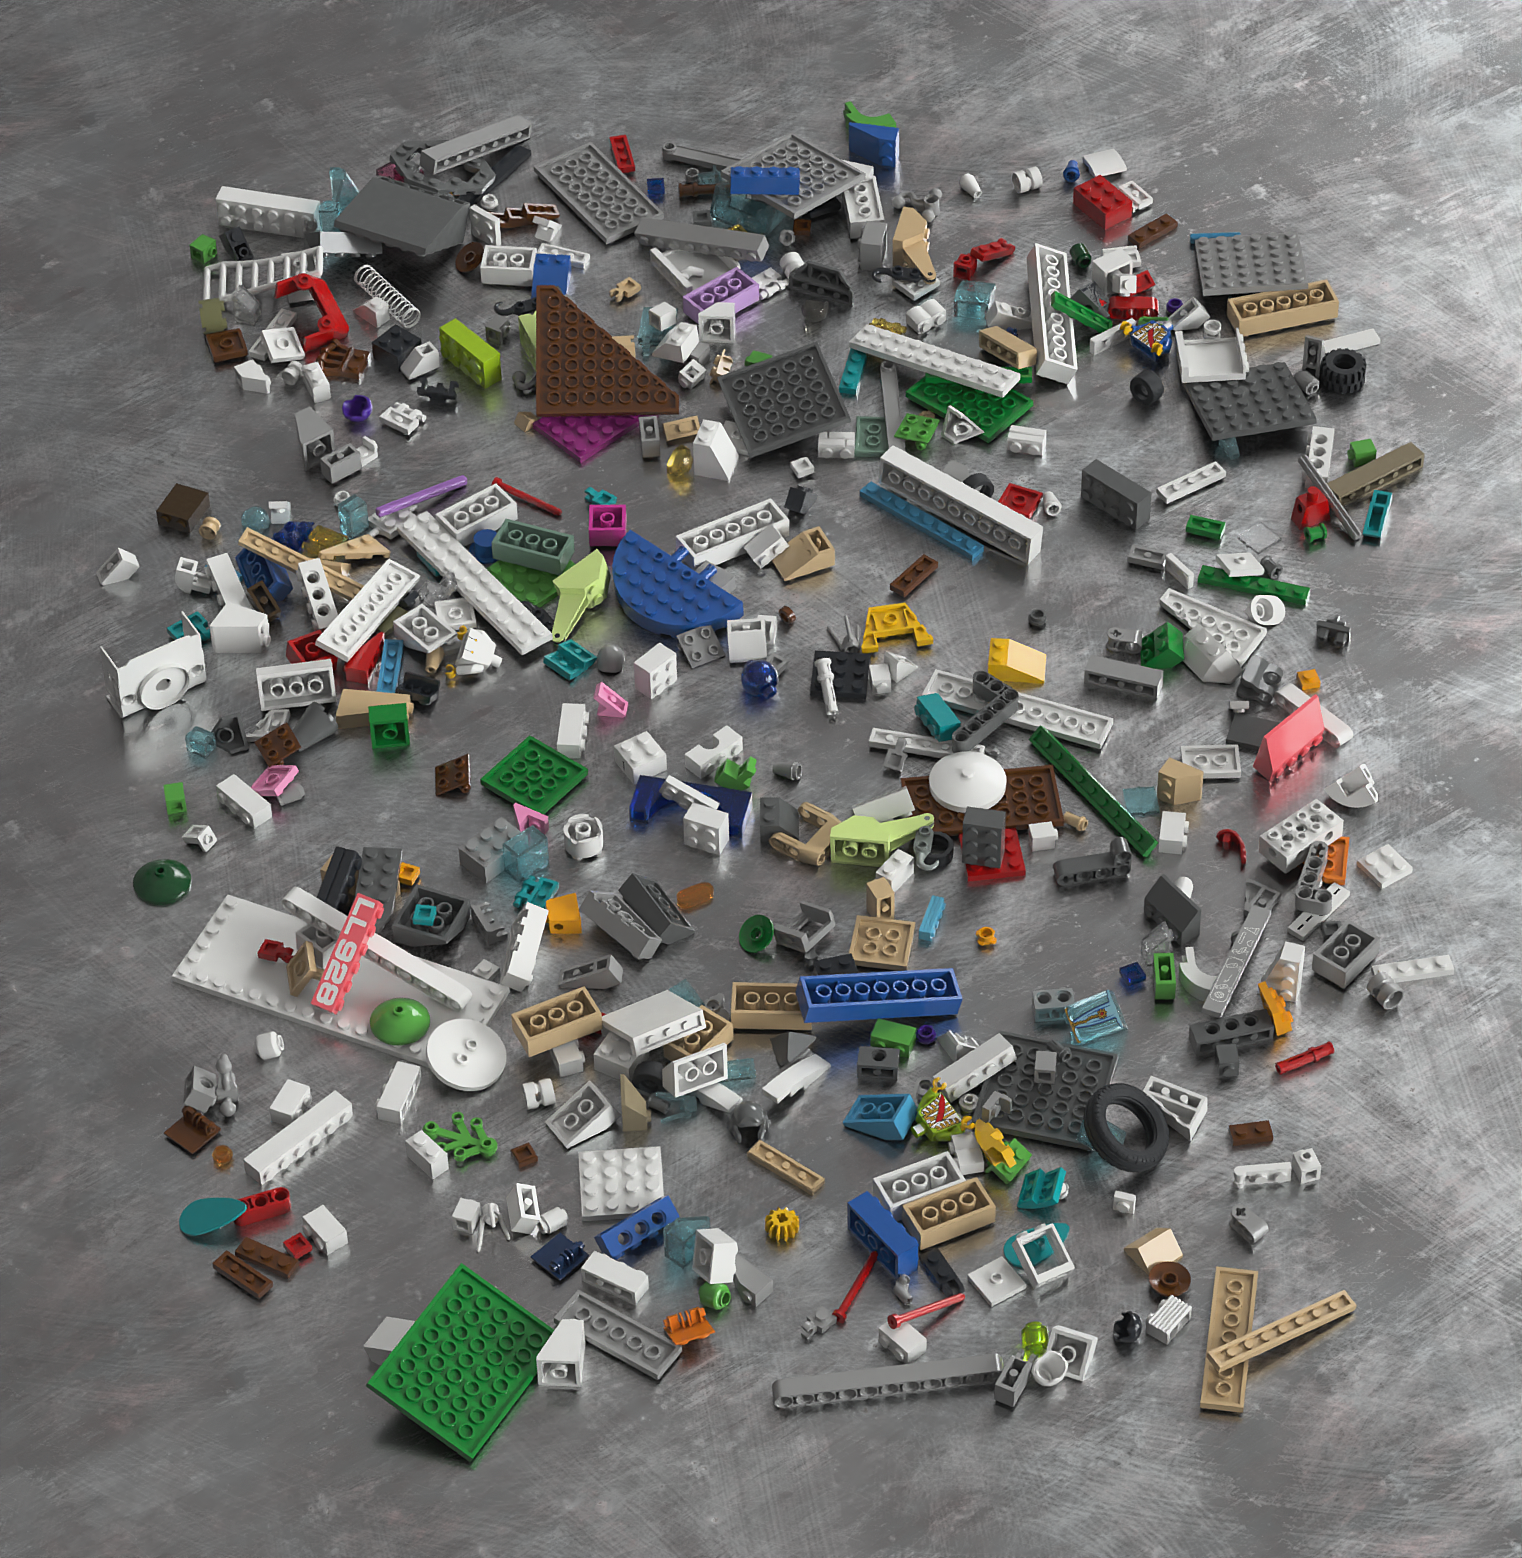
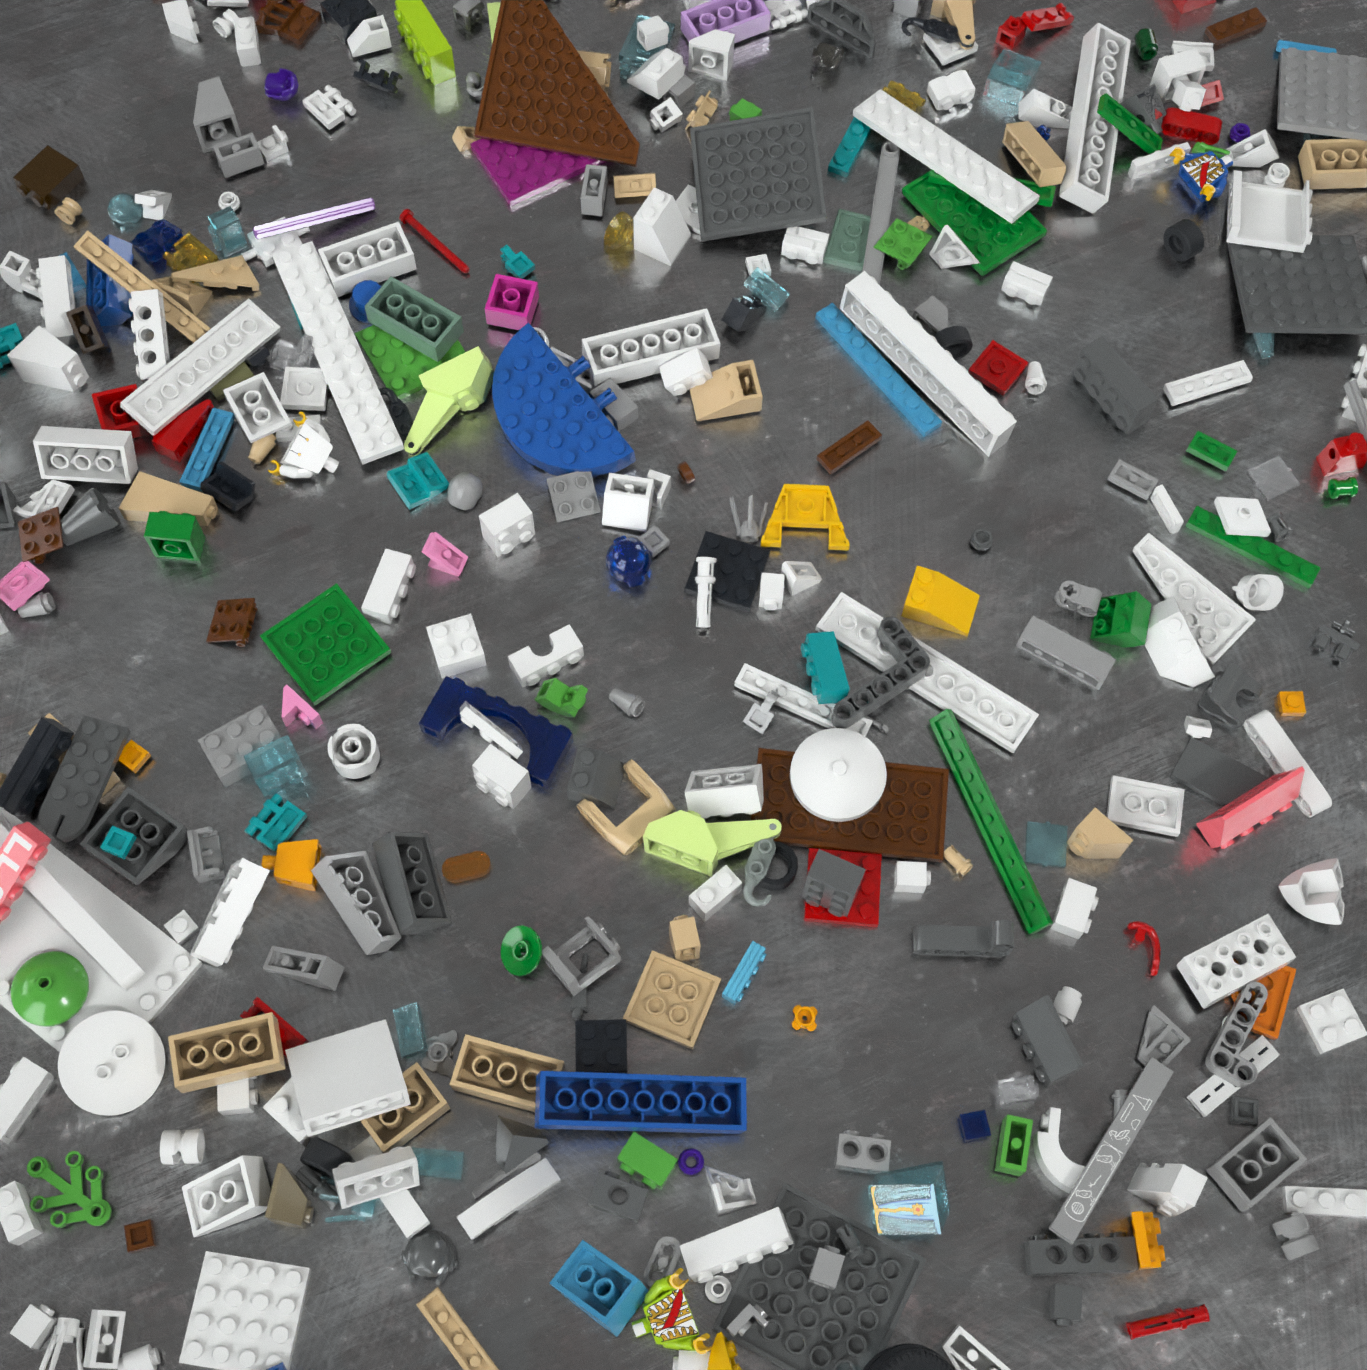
camera: 10 degrees right, 20 degrees up
none -> clear light blue plate [743,267,790,312]

